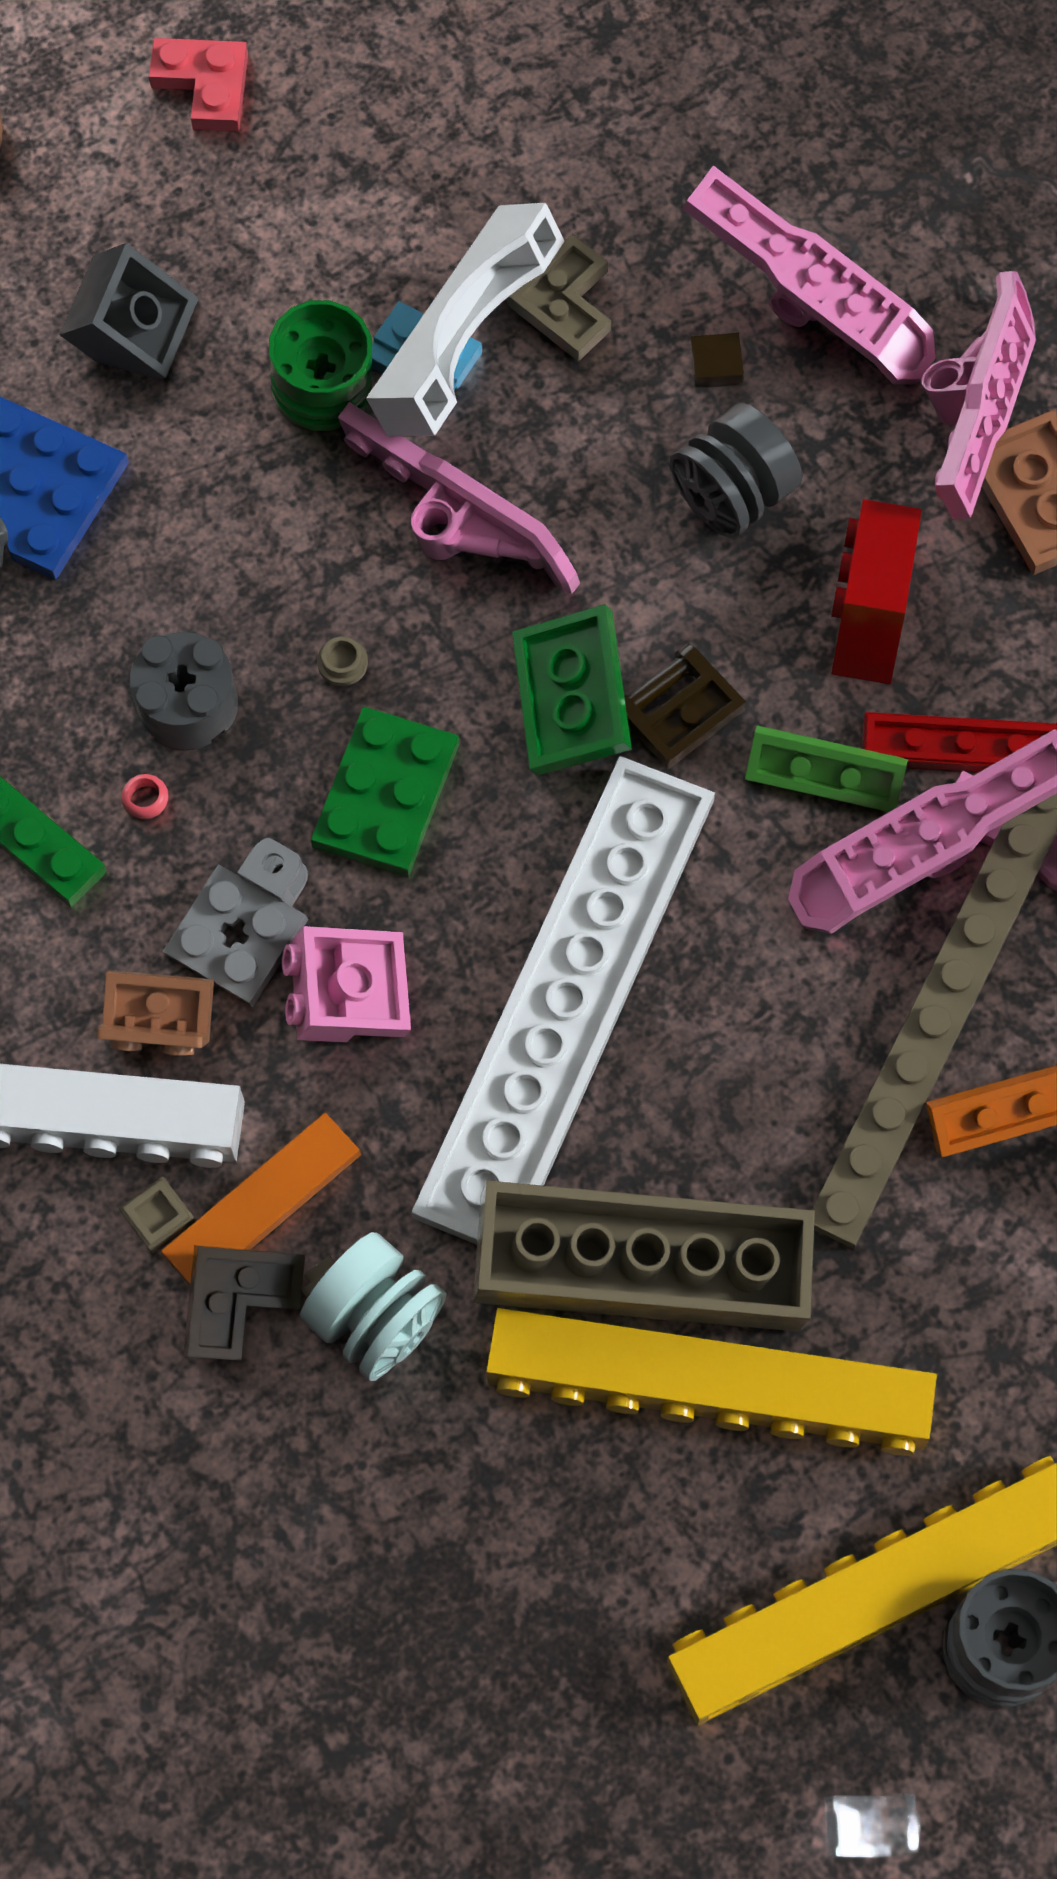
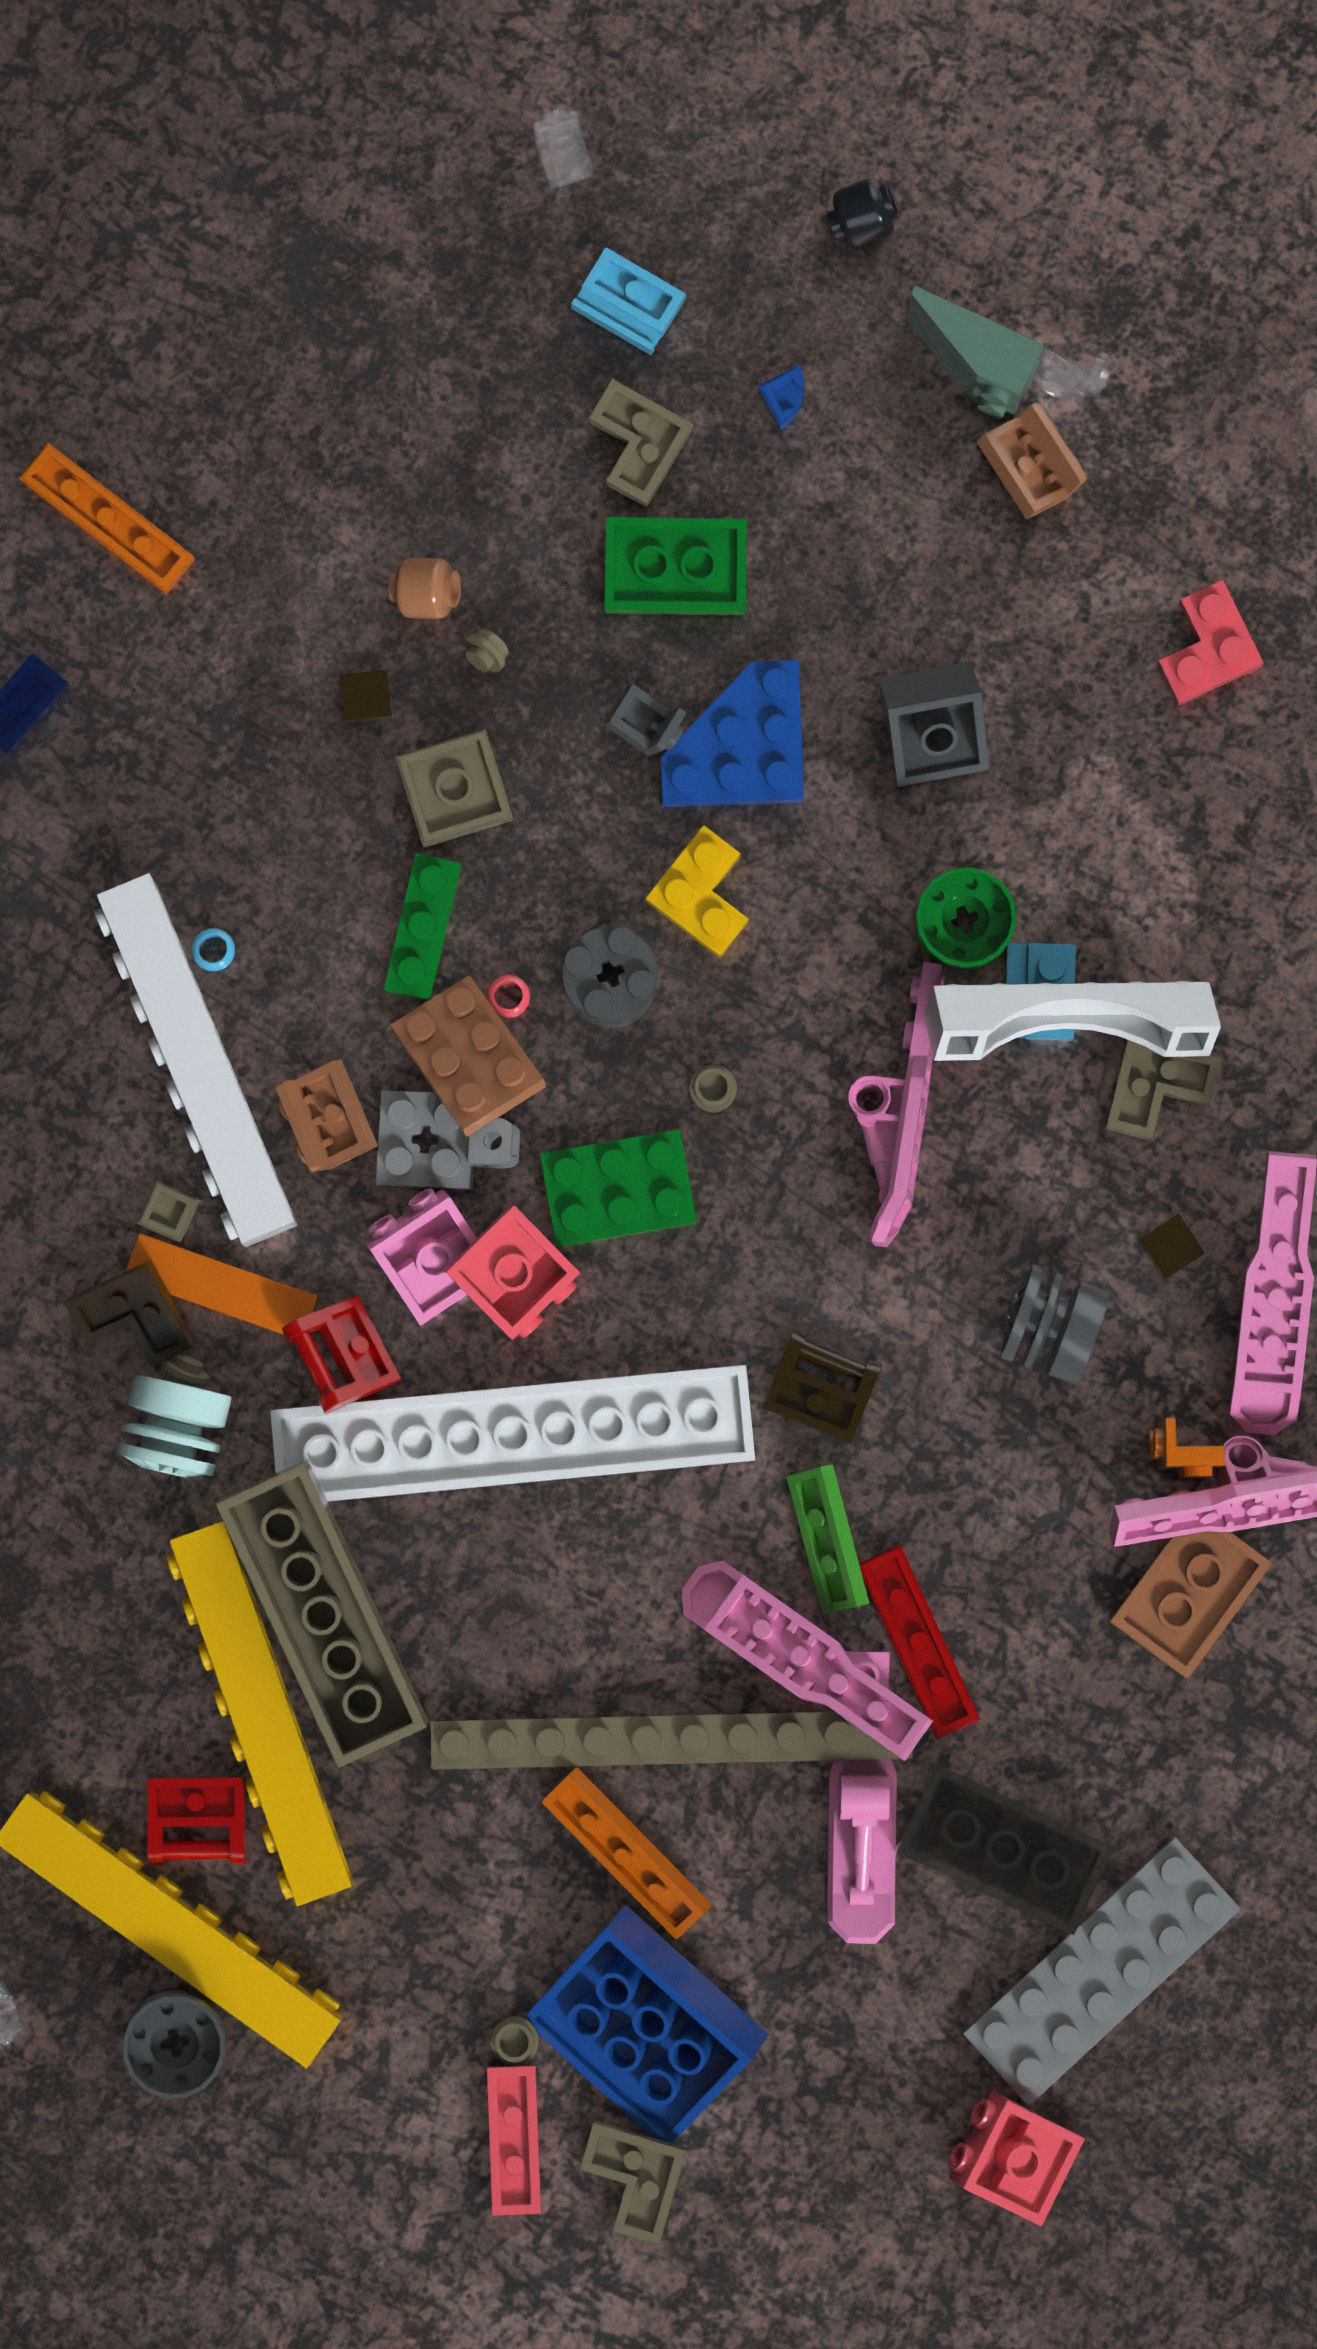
camera: 60 degrees right, 15 degrees up
green plate [512,604,632,776] -> none
red wedge [831,499,922,685] -> none
none -> red plate [147,1777,247,1865]
none -> red plate [282,1296,401,1414]
none -> nougat plate [390,975,546,1137]
none -> coral plate [444,1204,580,1340]
none -> yellow plate [646,825,749,958]
none -> orange bracket [1148,1417,1225,1479]

